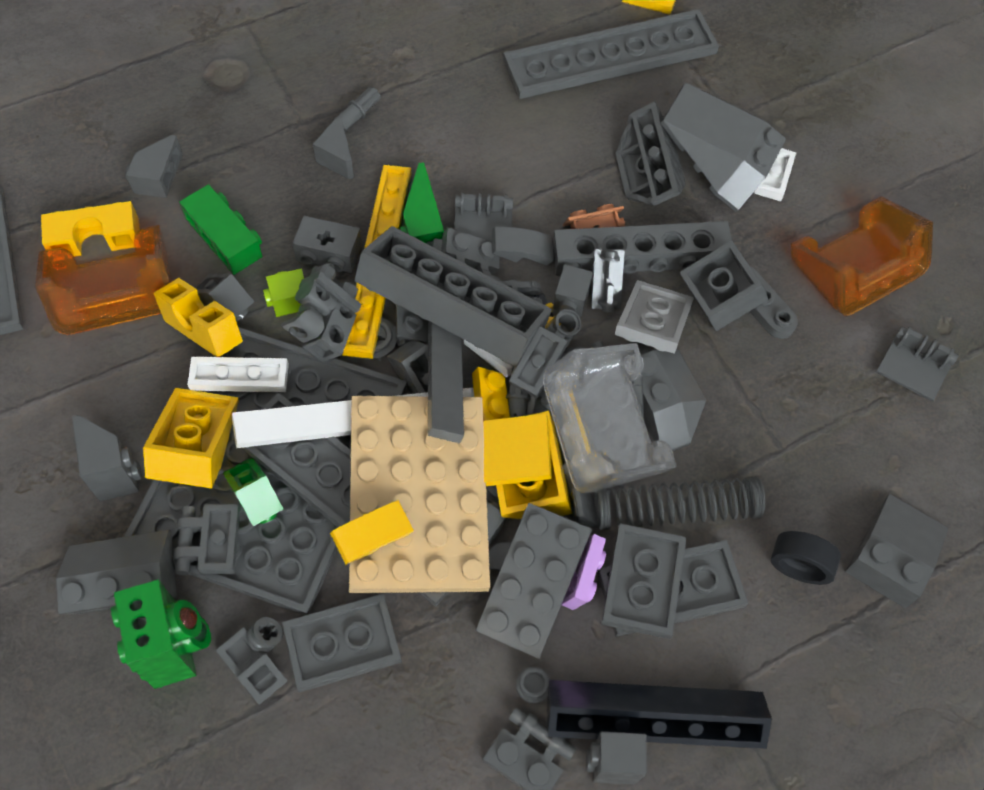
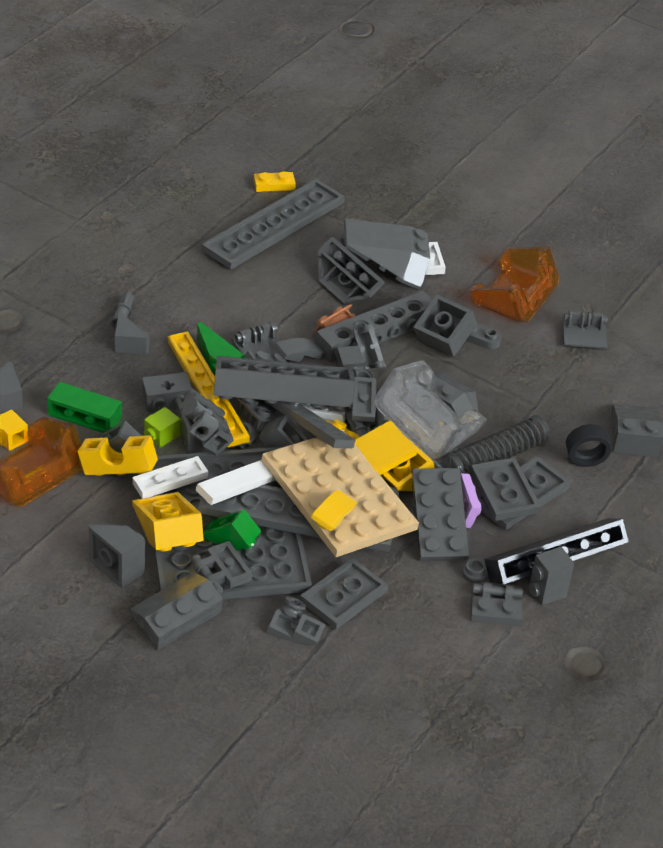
camera: 30 degrees left, 20 degrees down
green piece [111,579,211,689] -> none
light grey plate [615,280,694,354] -> none

